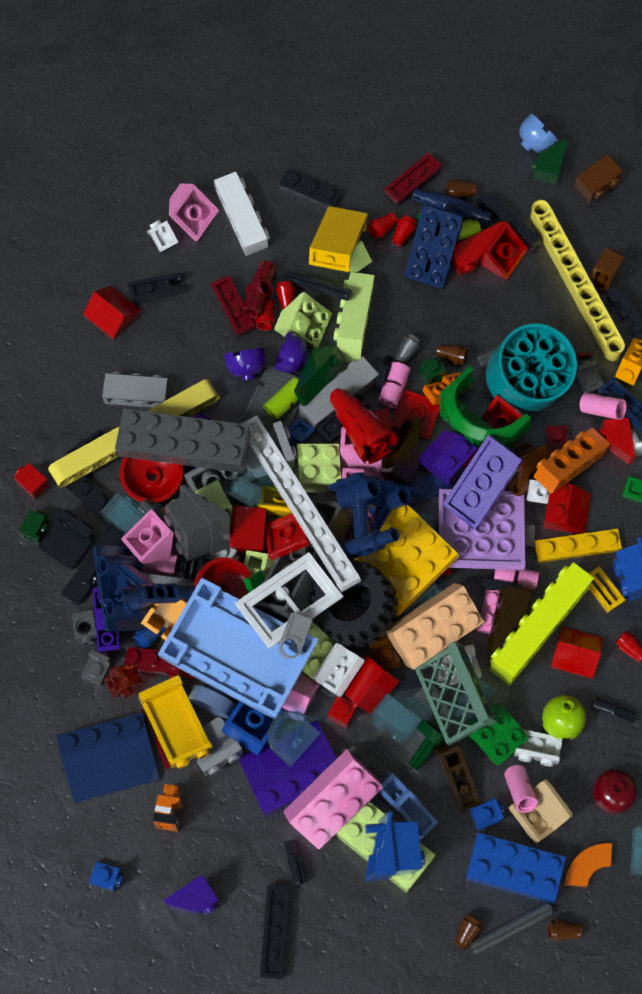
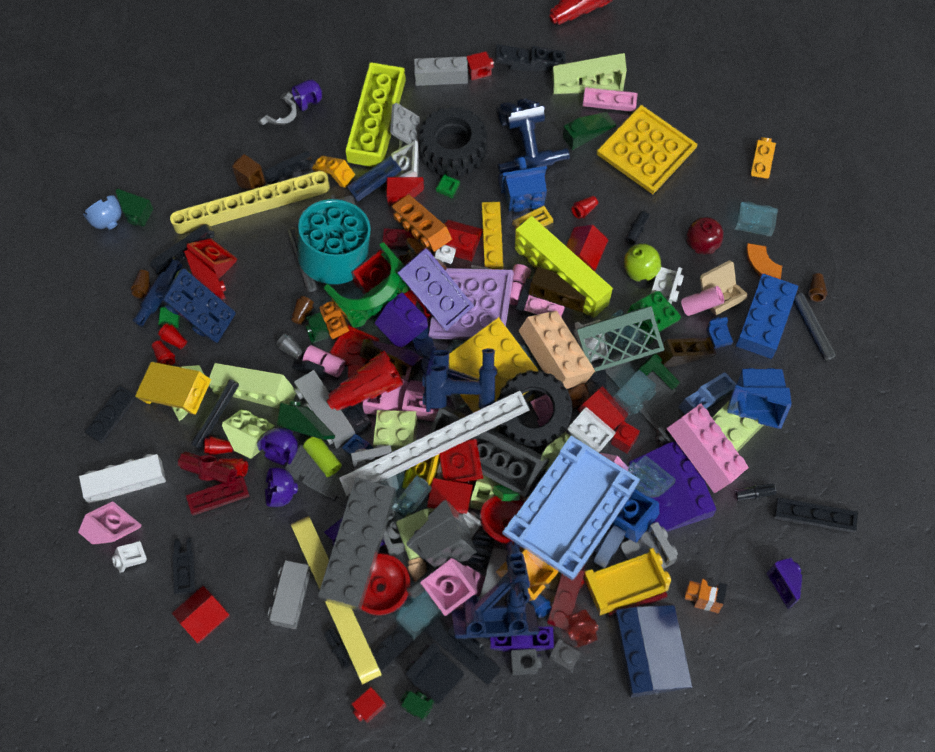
camera: 85 degrees left, 5 degrees down
blue bracket [89,862,124,892] -> none
white door [235,552,343,649] -> none
light grey piece [278,612,312,659] -> none
dark red plate [384,152,442,205] -> none
reddish brown cone [454,914,483,950] -> none
reddish brown brick [574,154,623,203] -> none
bright pink pin [580,392,627,420] -> none

